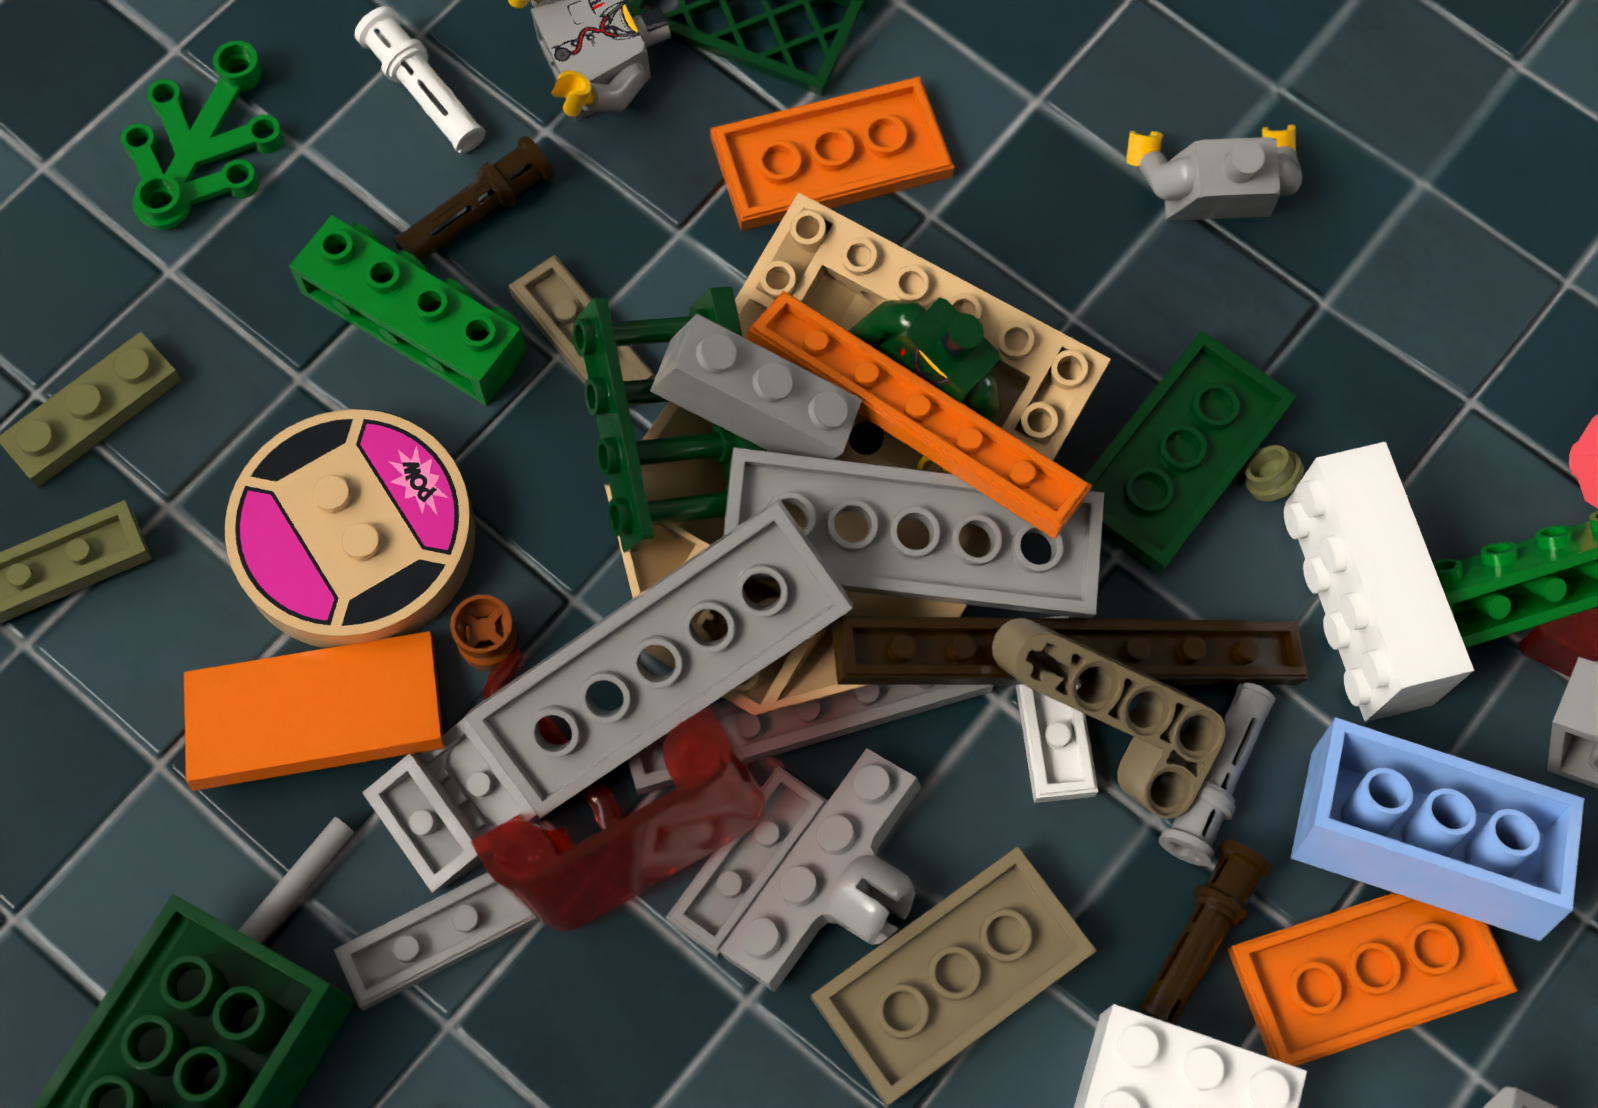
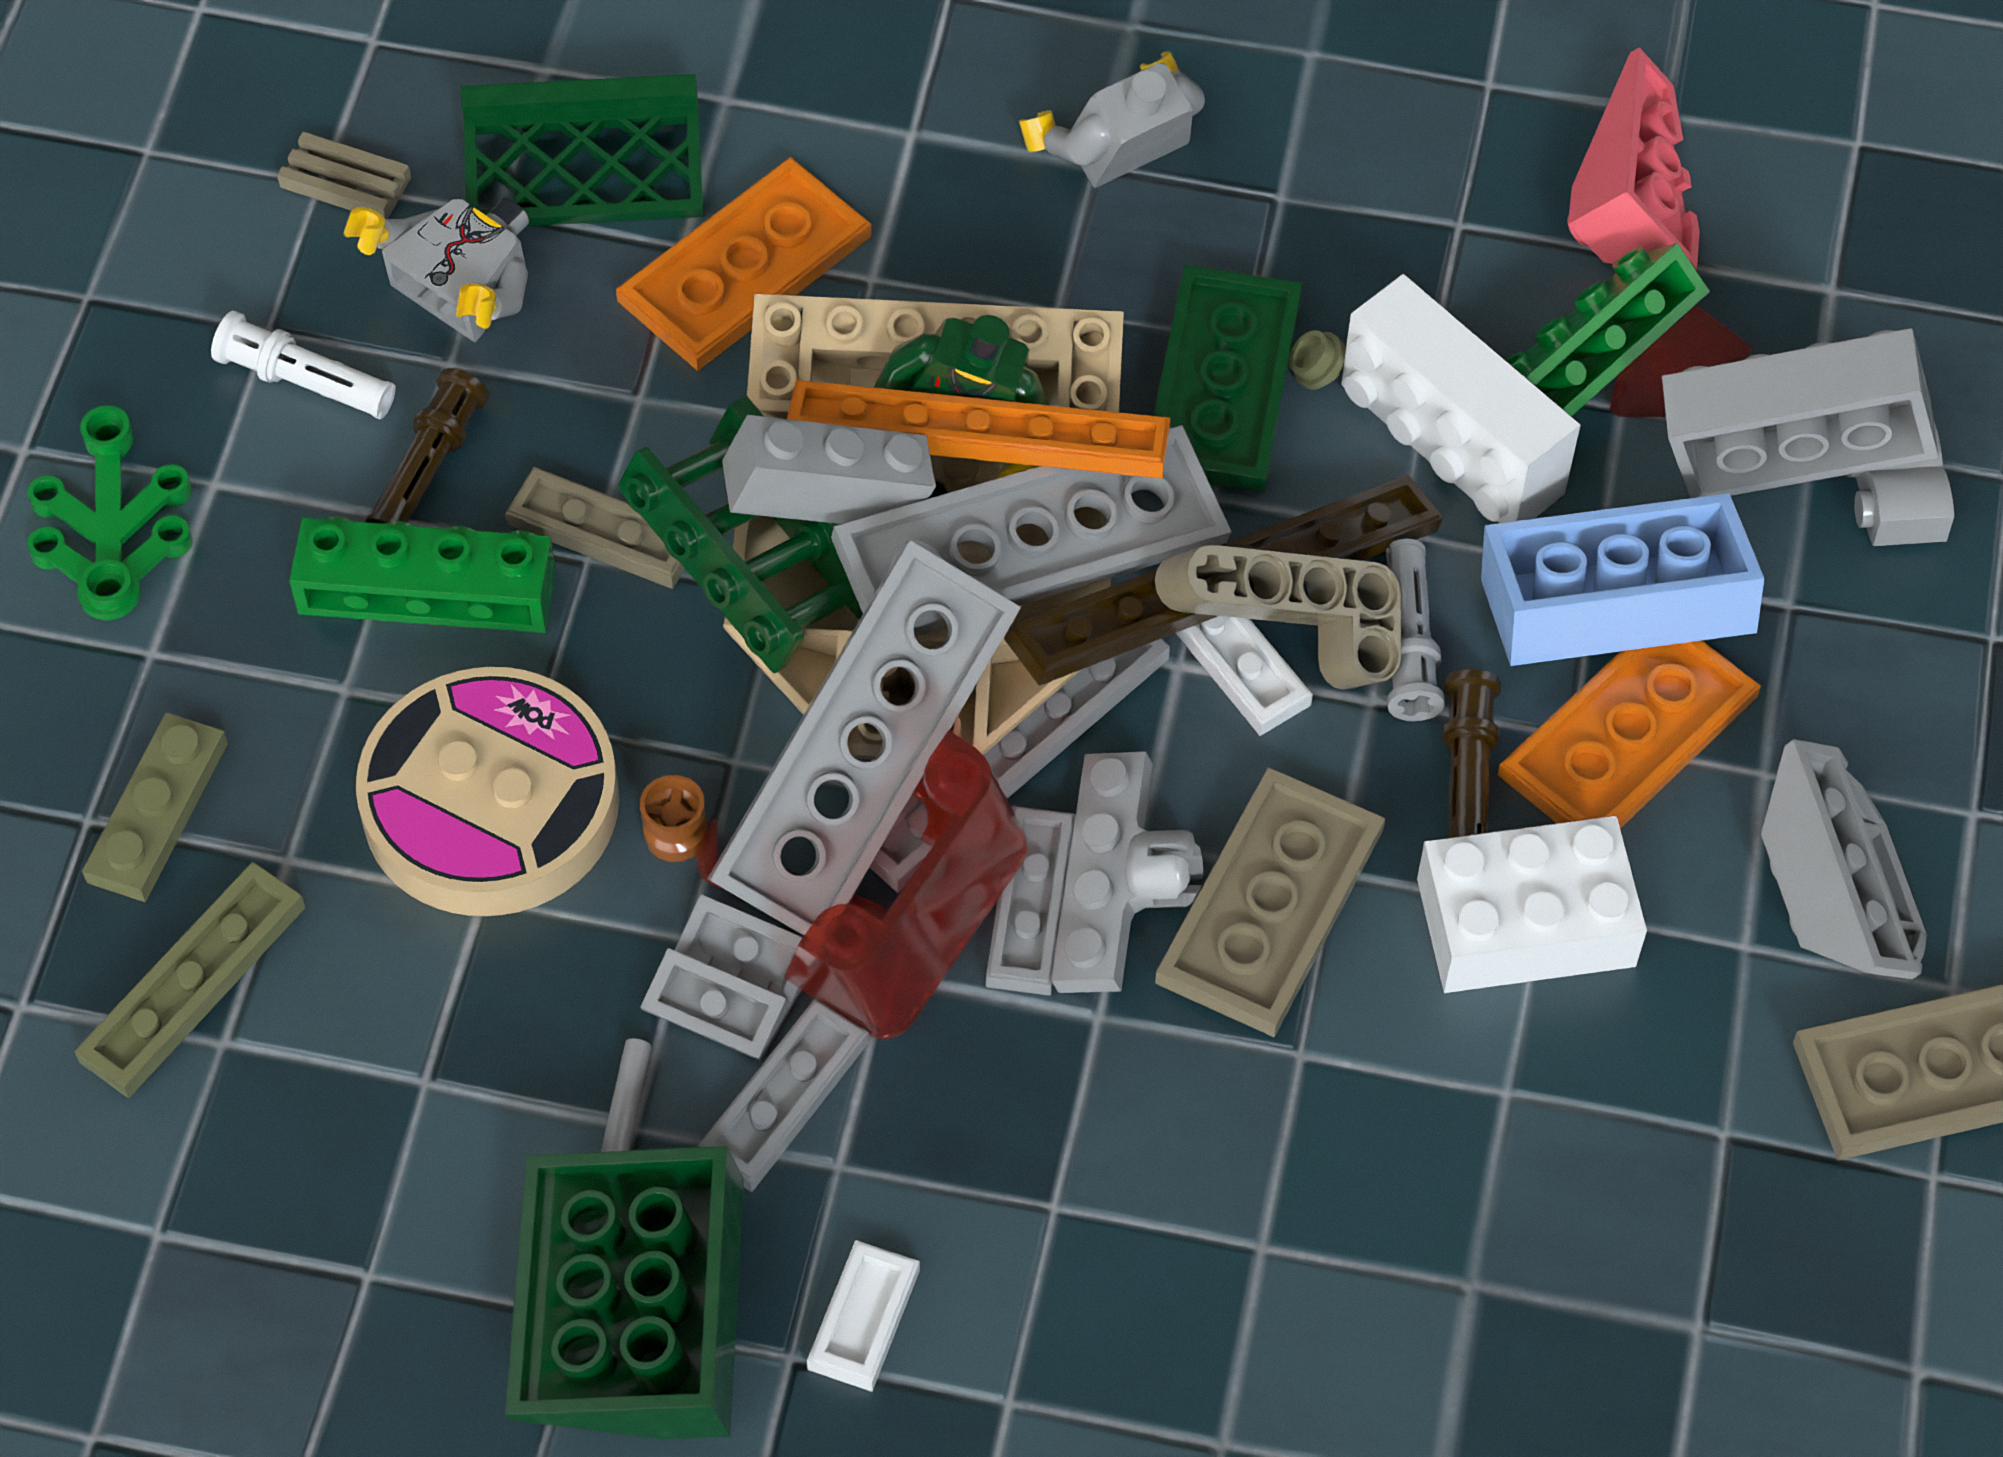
camera: 25 degrees left, 10 degrees down
orange tile [184,631,445,791] -> none

